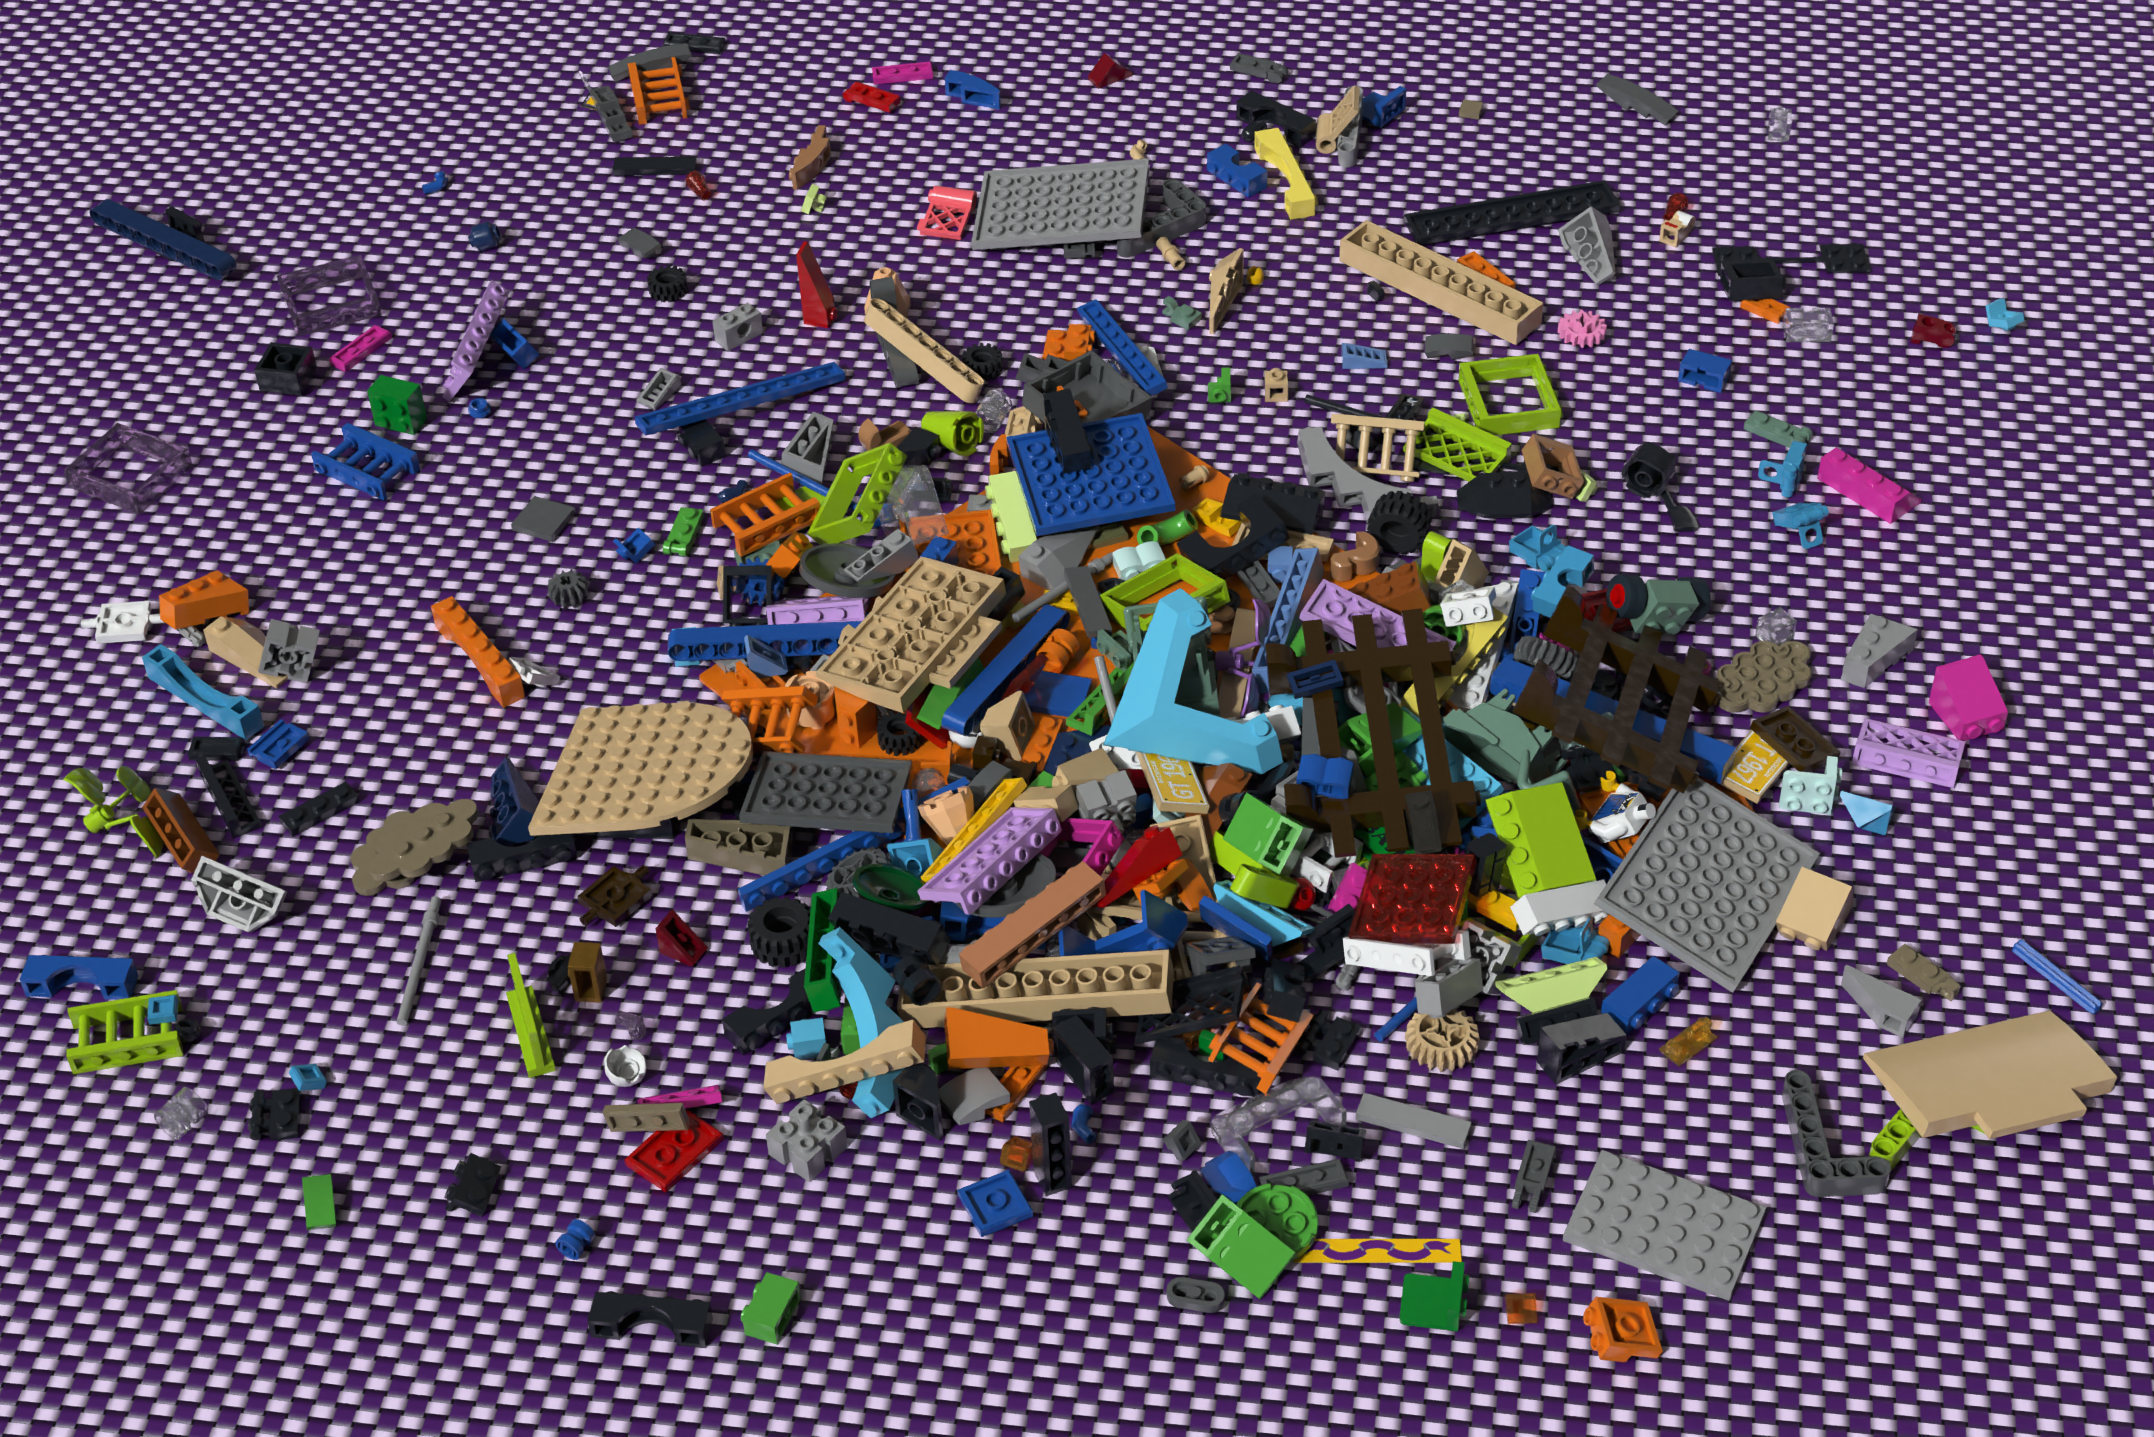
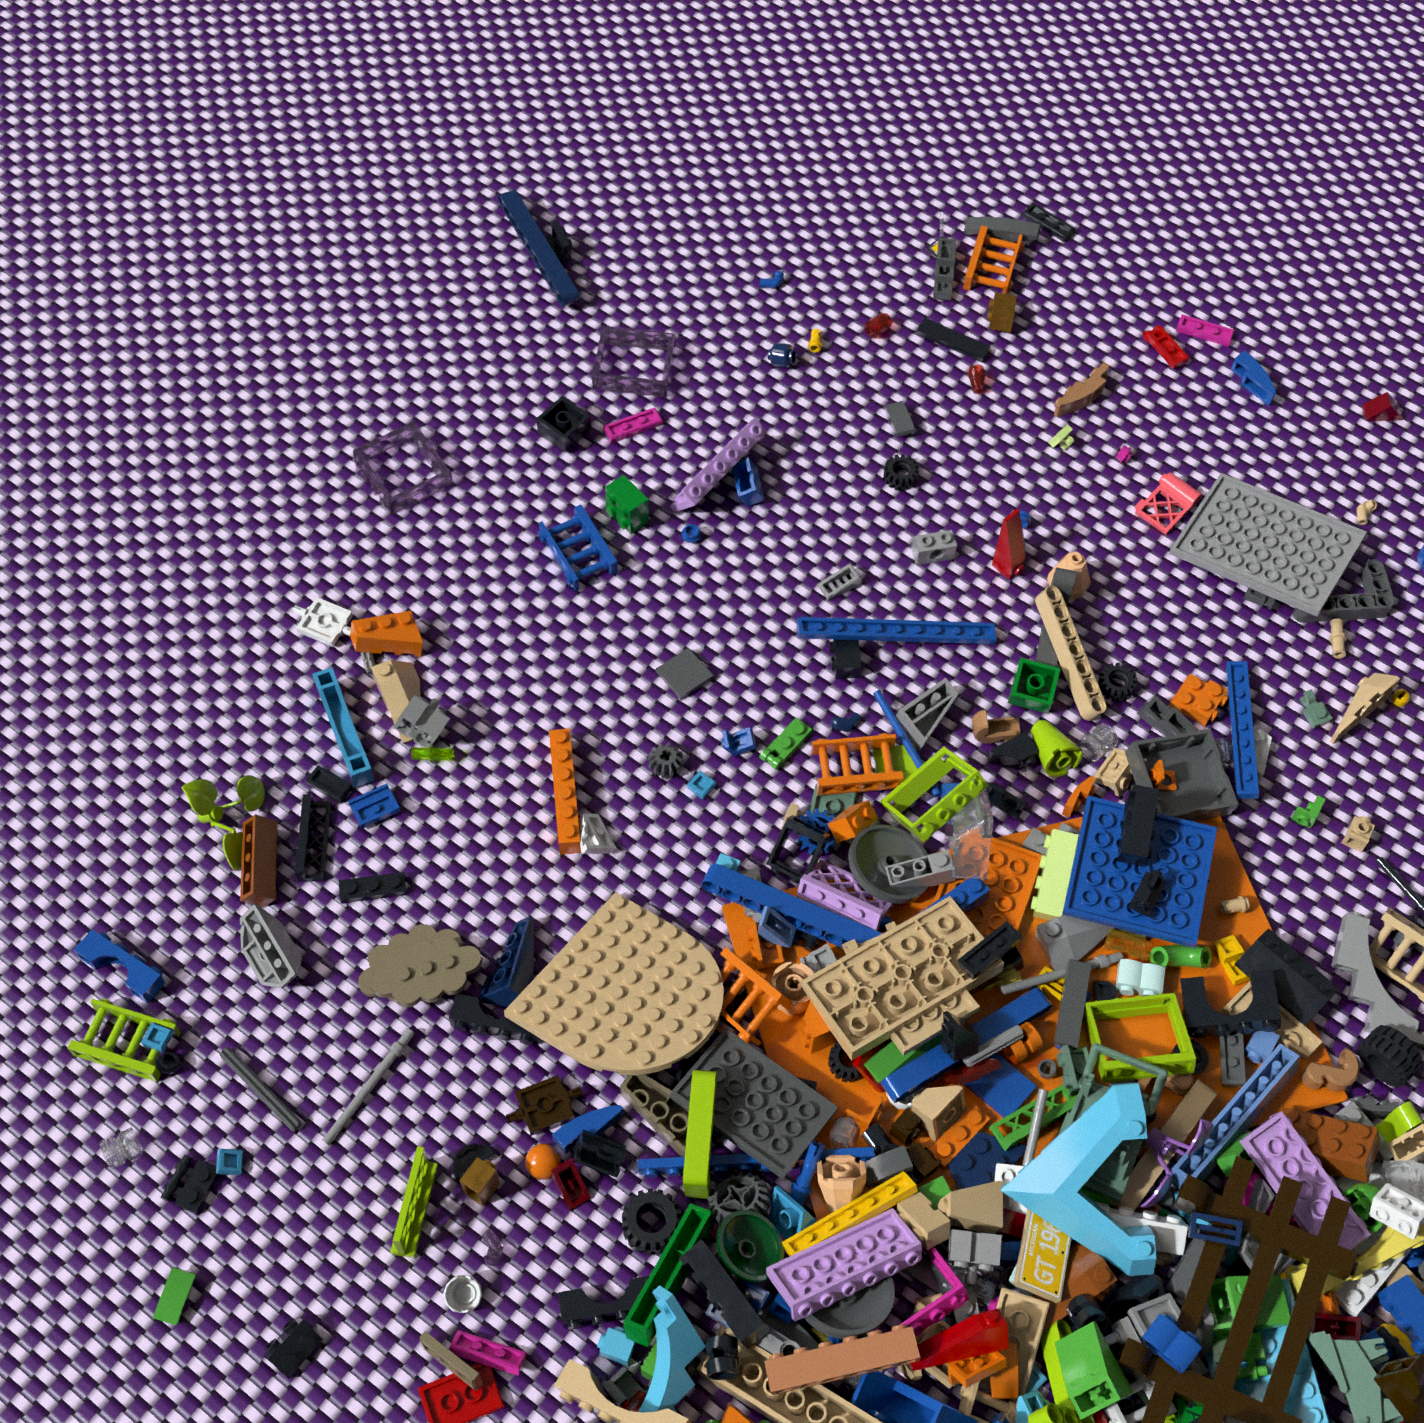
camera: 25 degrees right, 15 degrees up
none -> dark grey axle [220,1047,302,1132]
none -> clear neon green axle [411,746,454,763]
none -> orange hair [525,1143,561,1180]
none -> blue slope [552,1105,624,1155]
none -> black hinge [573,1129,626,1178]
none -> lime beam [683,1070,717,1199]
none -> dark azure tile [687,771,716,800]
none -> yellow pin [808,329,823,353]
none -> clear red brick [865,313,892,338]
none -> black slope [941,1011,979,1061]
none -> black plate [957,921,1023,980]
none -> light grey axle [963,1025,1024,1067]
none -> pearl gold brick [987,292,1017,332]
none -> green brick [1007,658,1061,714]
none -> dark grey hinge [1038,1059,1057,1079]
none -> clear yellow hinge [1103,928,1153,963]
none -> dark pink plate [1115,445,1133,463]
none -> black hinge [1128,870,1167,918]

